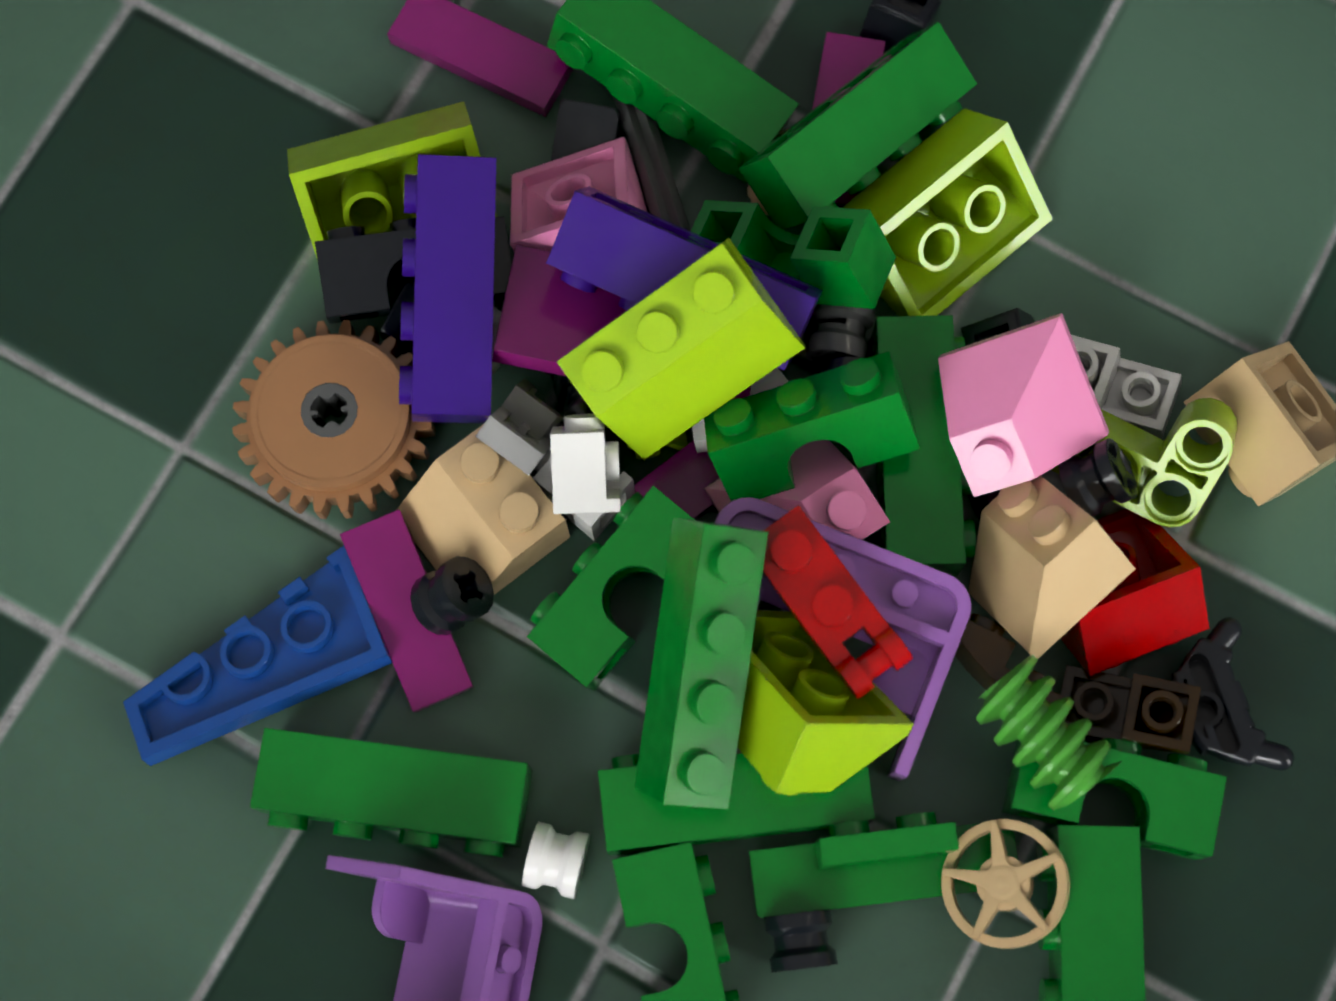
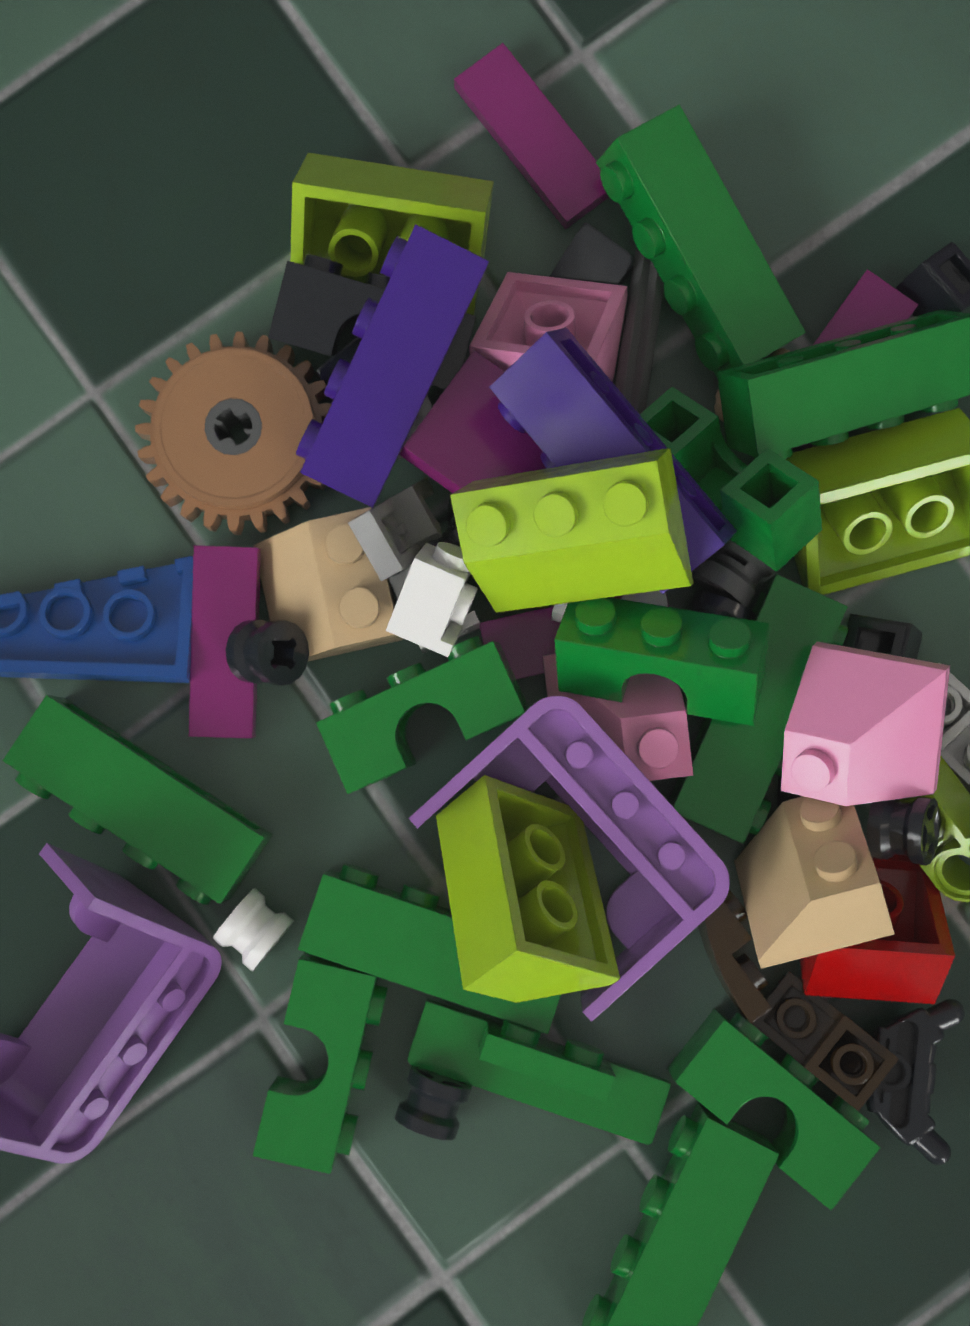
camera: 20 degrees right, 10 degrees up
green brick [634,517,768,809] -> none
red plate [762,505,913,700] -> none
tan wheel [941,819,1070,949] -> none
bright green piece [976,654,1121,811] -> none

